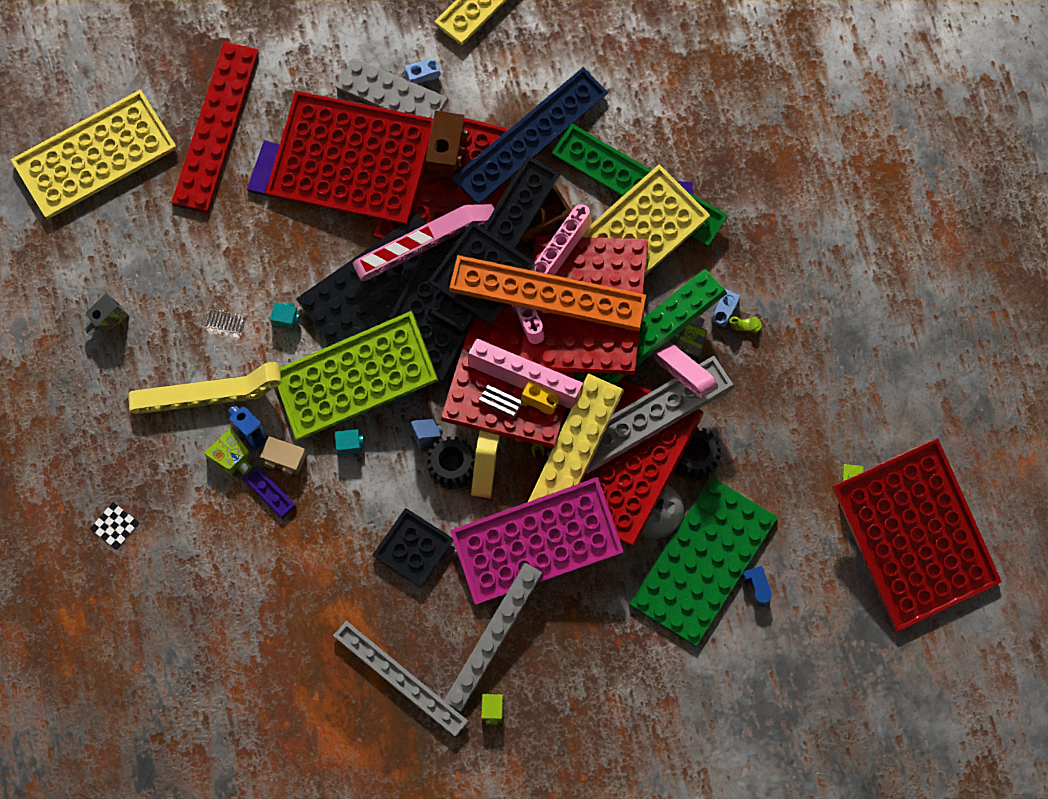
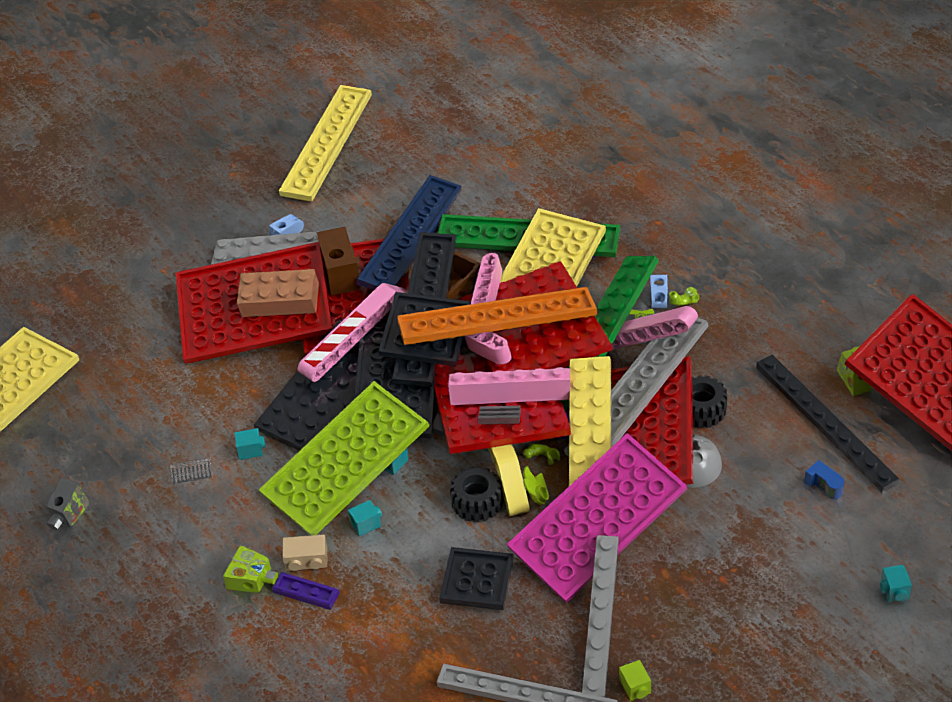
camera: 20 degrees left, 25 degrees down
sticker [90,502,139,549] -> none
light yellow beam [128,362,281,414] -> none
red plate [171,41,259,213] -> none
blue torso [228,406,268,451] -> none
dark purple tile [247,140,280,196] -> none
medium blue slope [411,419,443,451] -> none
yellow leg [520,381,560,414] -> none
green plate [629,477,778,647] -> none
none -> nougat brick [237,269,319,317]
none -> lime plate [523,466,549,505]
none -> black plate [756,354,899,493]
none -> teal brick [880,565,912,602]

